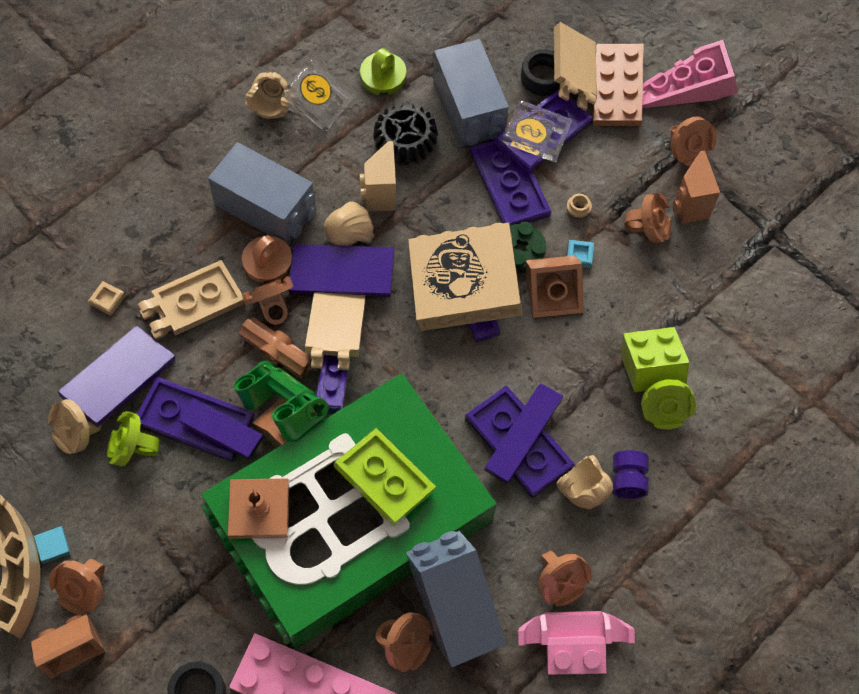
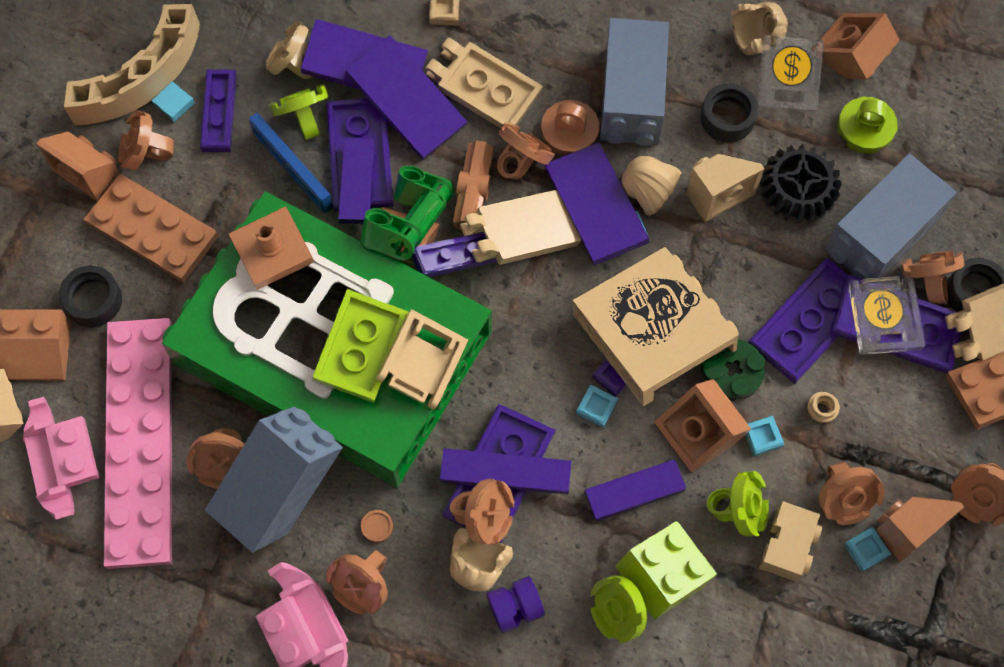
camera: 65 degrees right, 5 degrees up
none -> nougat plate [84,174,219,283]
none -> dark purple tile [200,69,237,152]
none -> blue tile [249,113,333,213]
none -> dark purple tile [345,35,467,161]
none -> nougat piece [361,510,393,543]
none -> tan container [376,309,468,410]
none -> nougat tile [450,478,514,545]
none -> medium azure tile [576,385,619,428]
none -> dark purple tile [584,459,687,522]
none -> black tyre [700,83,759,142]
none -> lime tile [707,471,769,537]
none -> tan brick [759,501,822,582]
none -> nougat slope [810,13,900,79]
none -> medium azure tile [844,527,891,572]
none -> nougat tile [901,251,965,305]

